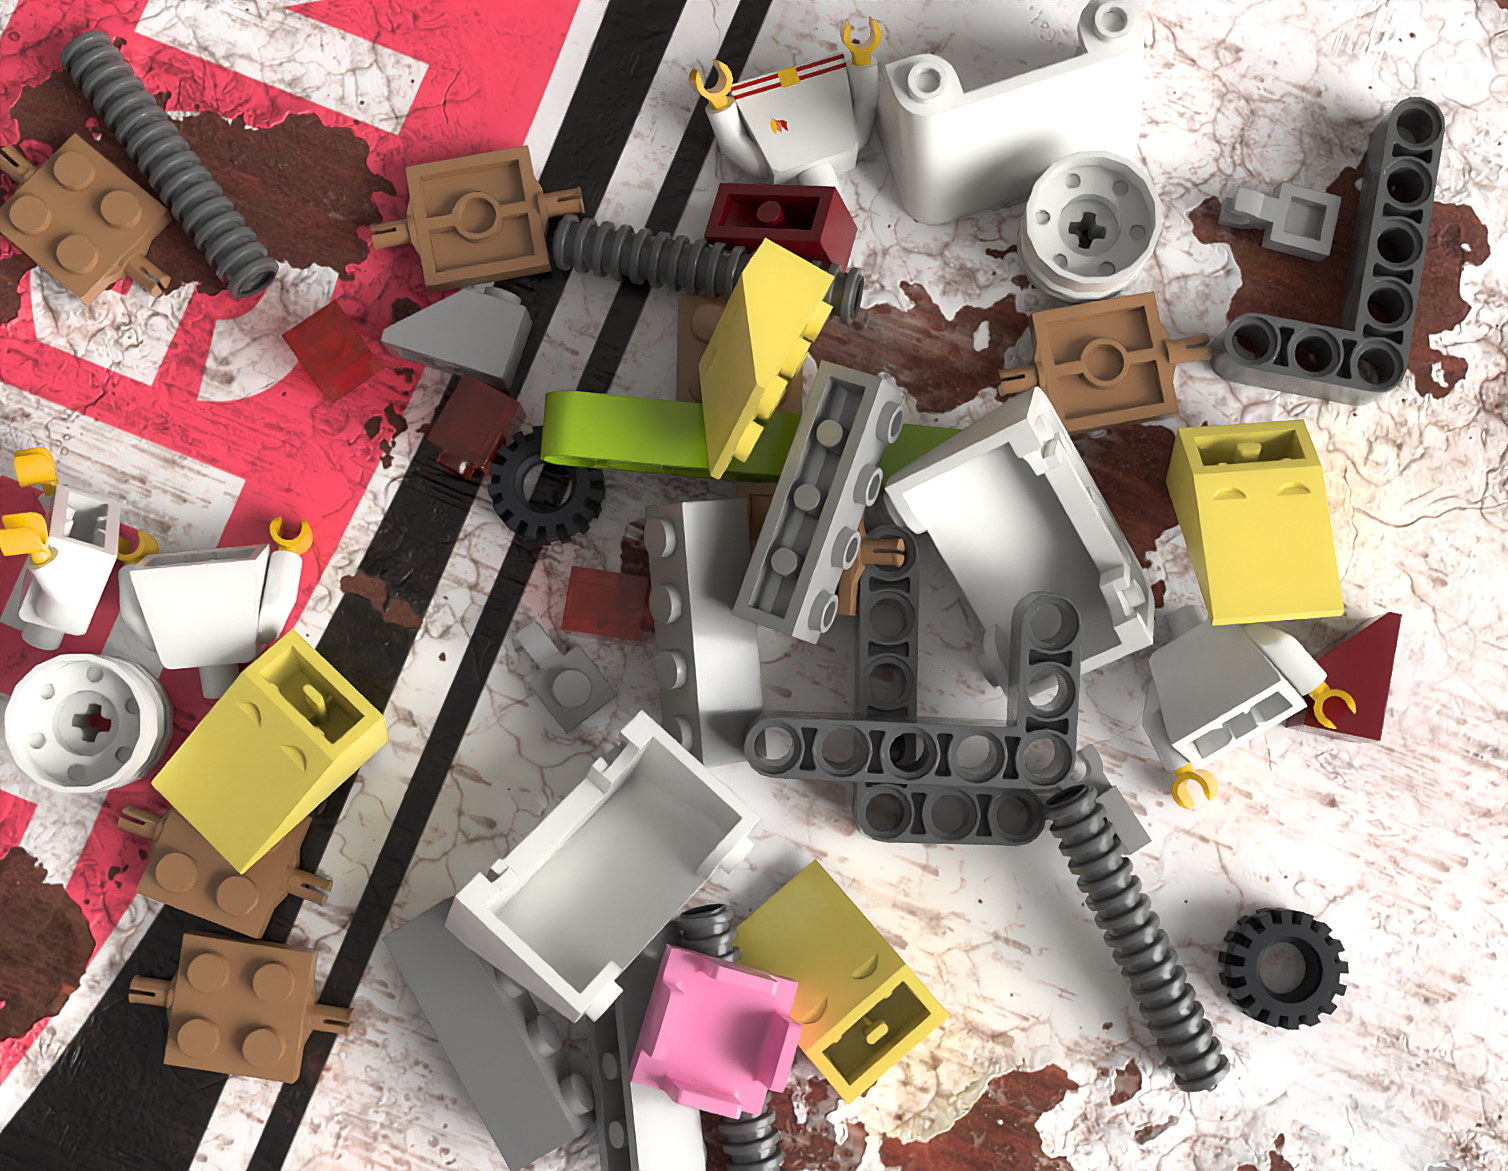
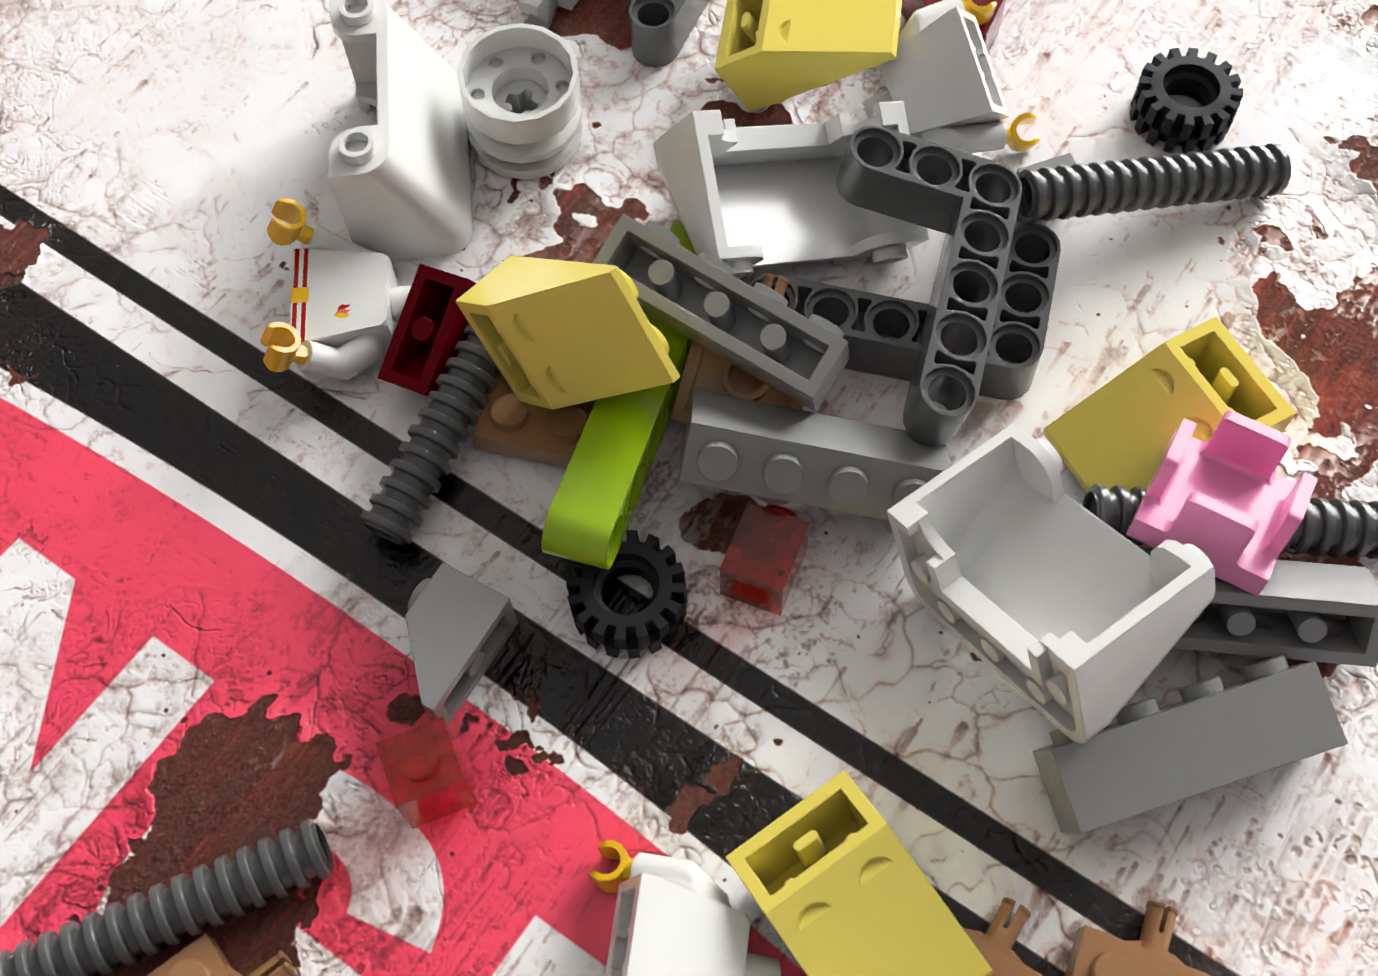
camera: 70 degrees left, 20 degrees down
medium nougat plate [370,145,585,293] -> none
clear red brick [426,372,527,480] -> none
light grey plate [514,620,618,734] -> none
medium nougat plate [996,291,1212,436] -> none

